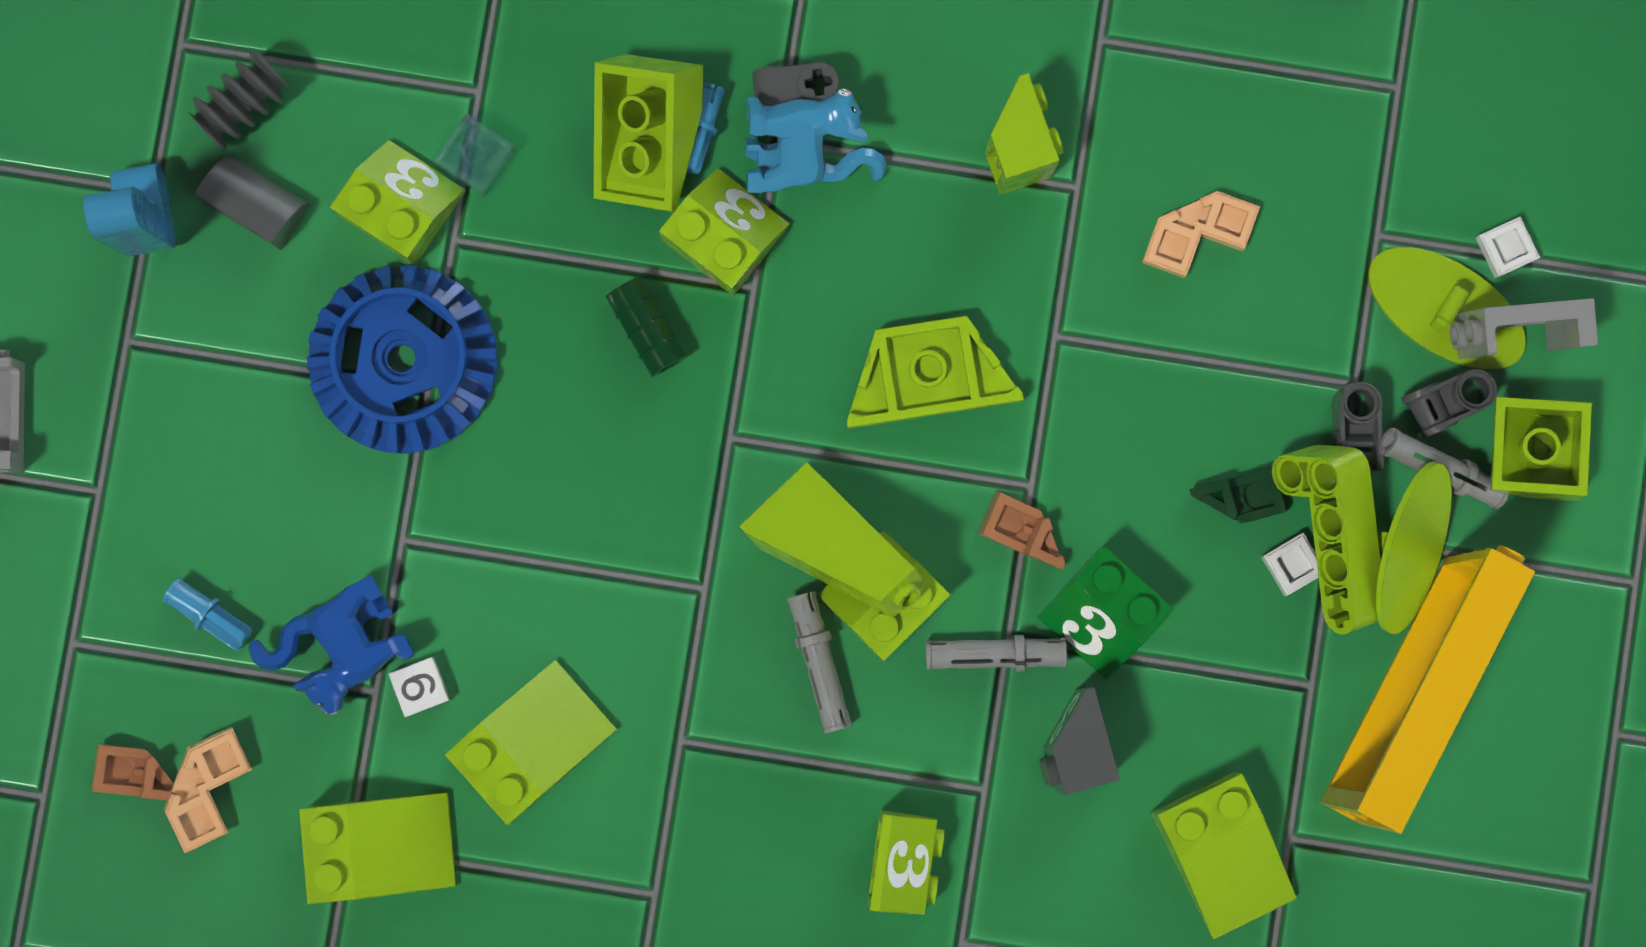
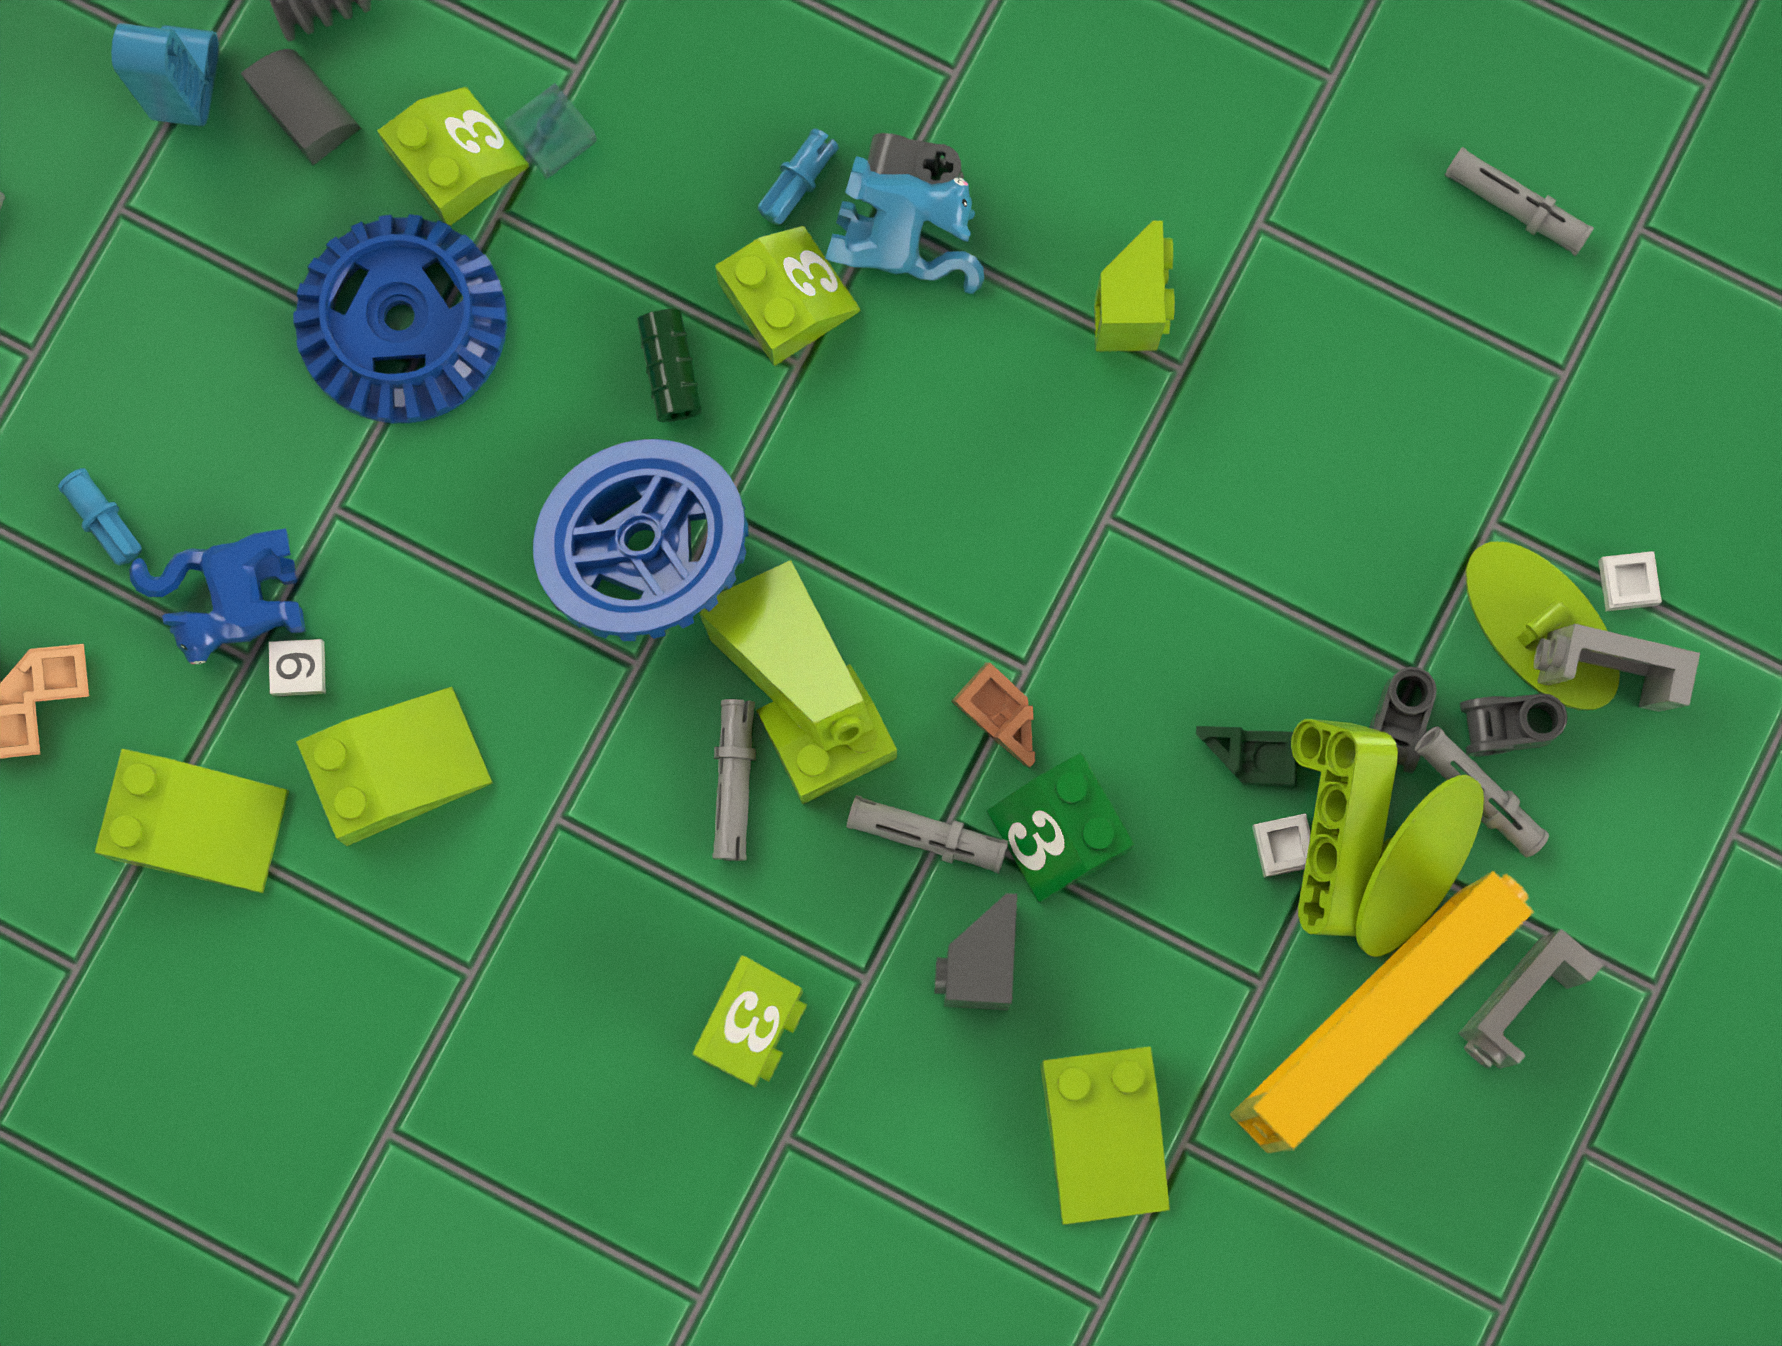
camera: 25 degrees right, 5 degrees down
lime slope [594,54,703,212] -> none
lime wing [846,316,1024,429] -> none
light nougat tile [1141,191,1260,278] -> none
lime slope [1490,397,1592,501] -> none
none -> gear [533,439,749,641]
none -> light grey panel [1458,929,1603,1069]

